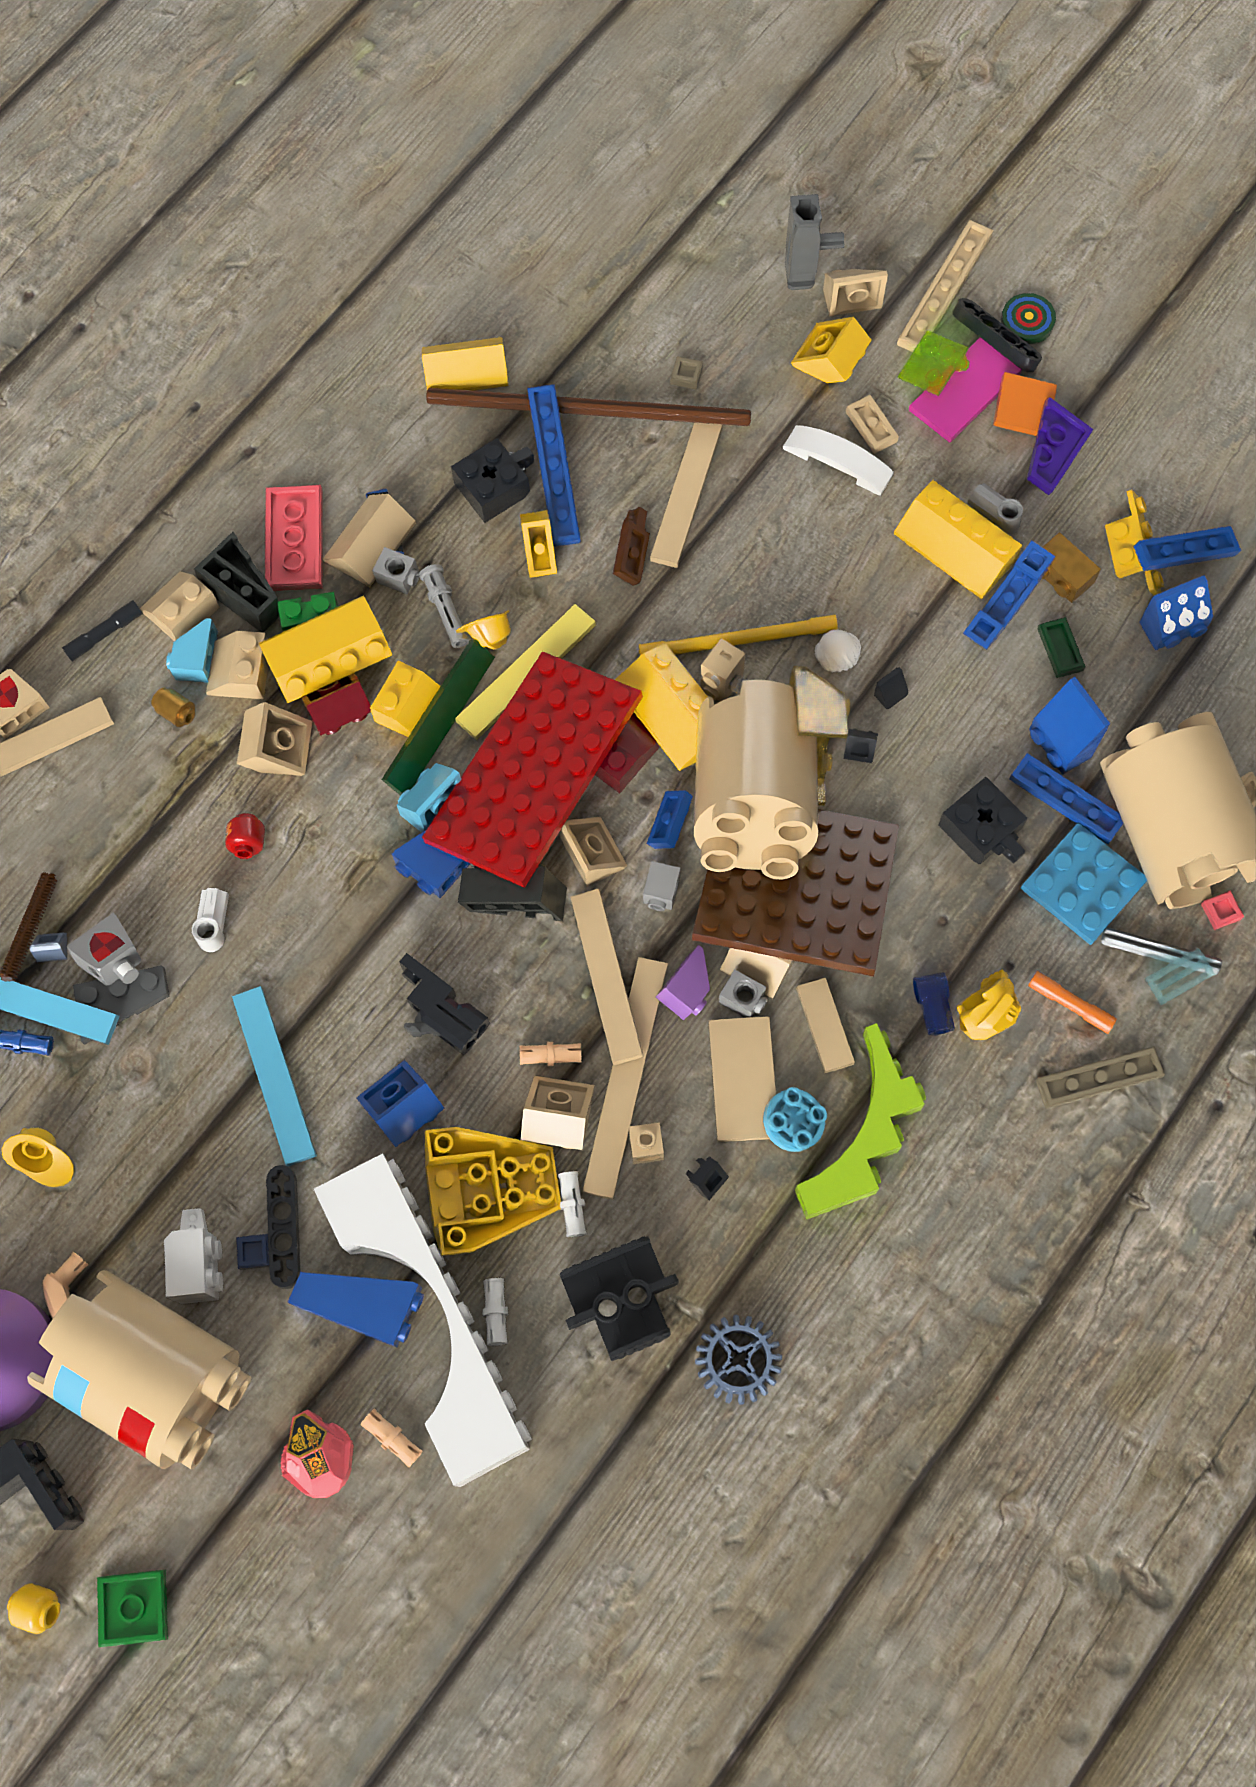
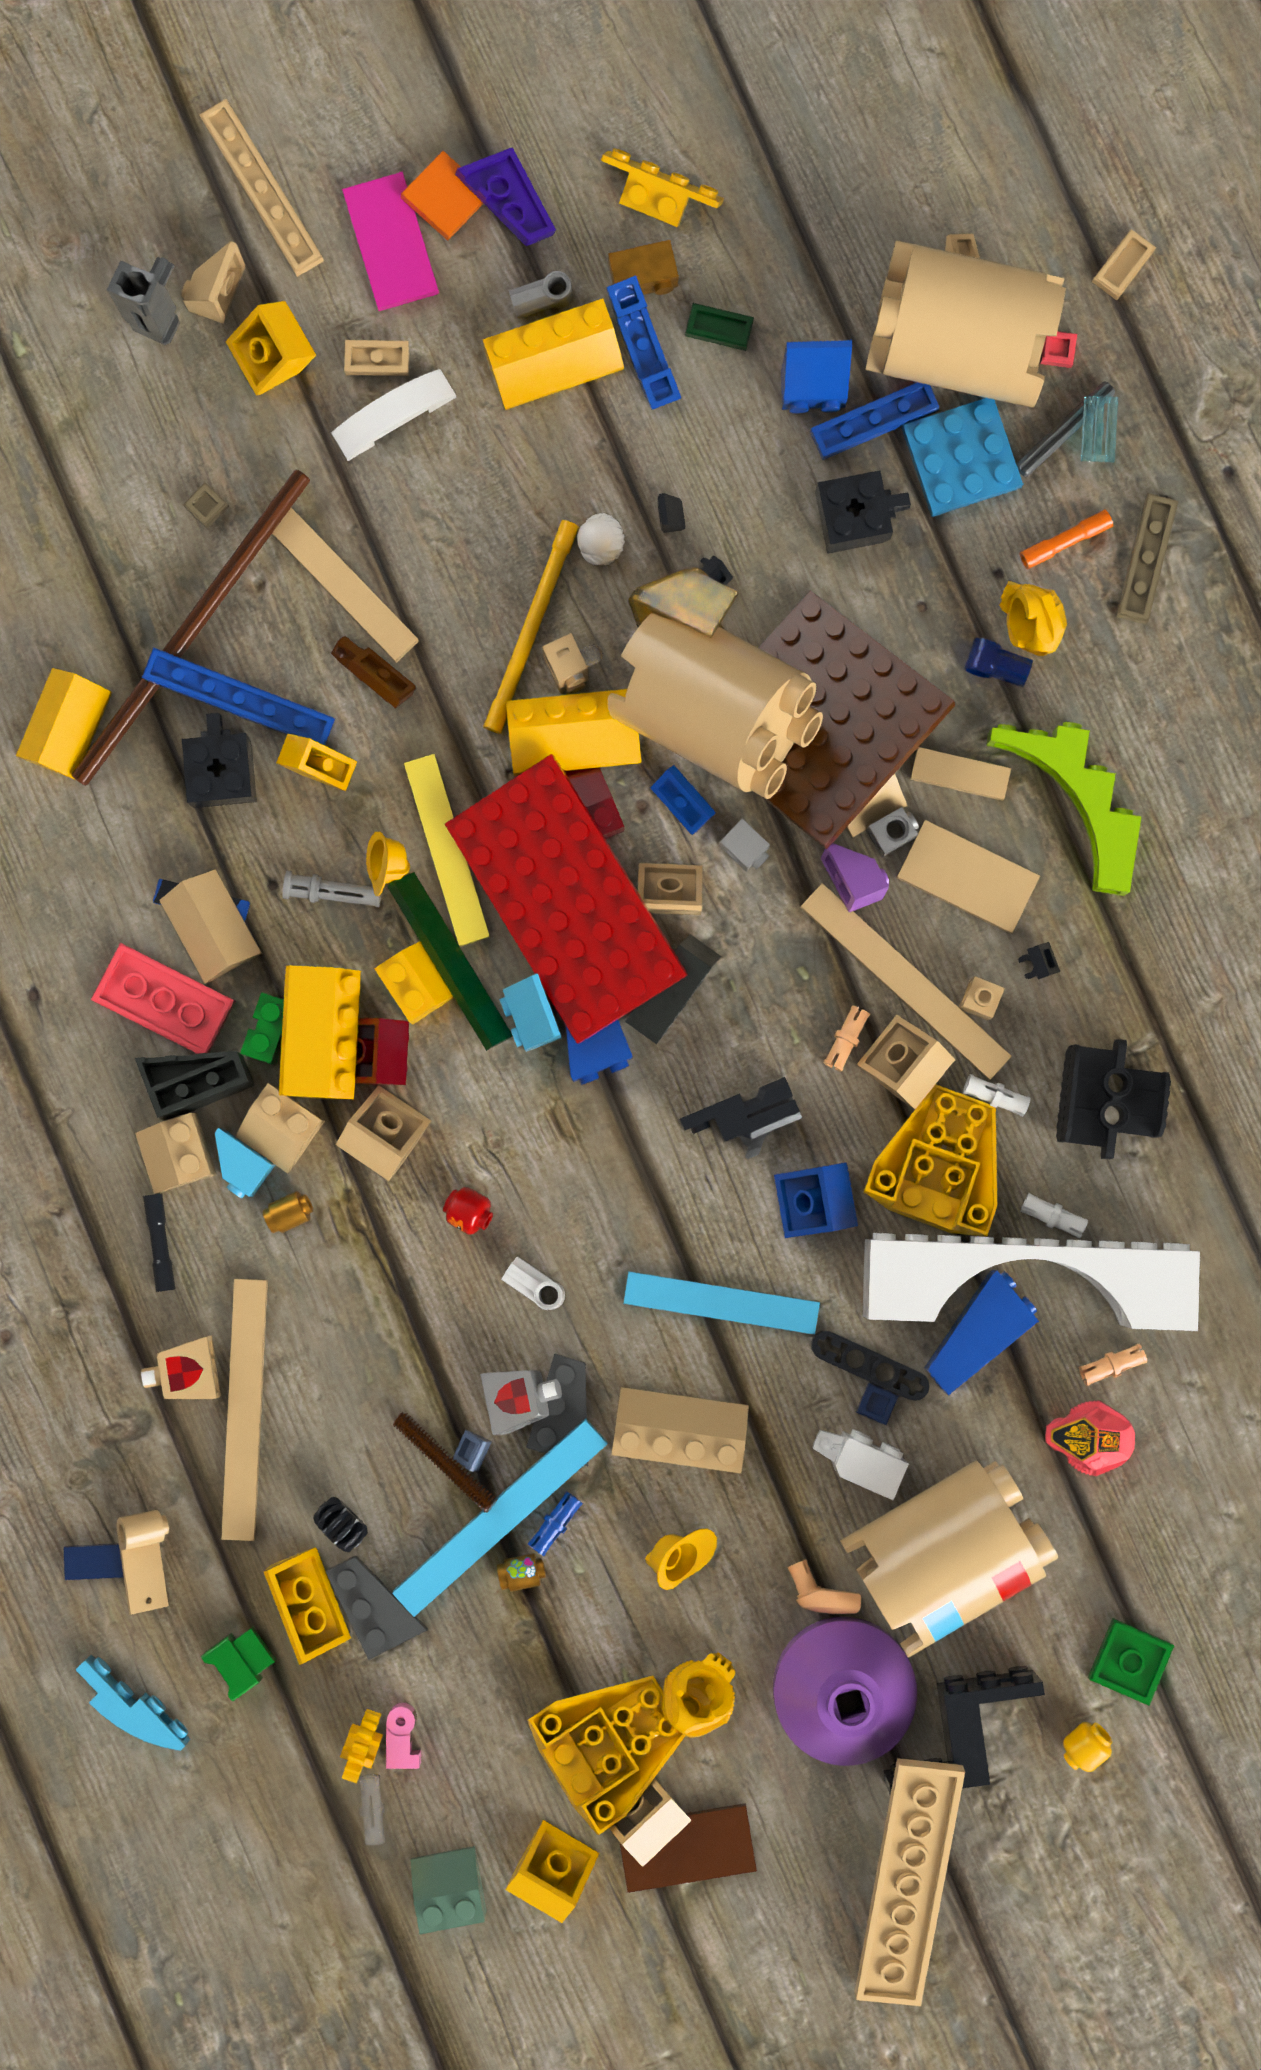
camera: 65 degrees left, 15 degrees up
light grey brick [372,547,420,594] -> none
tan tile [570,888,644,1065] -> none
sand blue gear [695,1315,782,1405] -> none
medium azure tile [763,1087,827,1152] -> none
clear neon green hinge [898,330,970,396] -> none
black beam [952,298,1042,372] -> none
dark green tile [1001,293,1056,344] -> none
blue plate [1133,526,1241,571] -> none
blue slope [1139,575,1213,650] -> none
none -> tan slope [612,1387,749,1473]

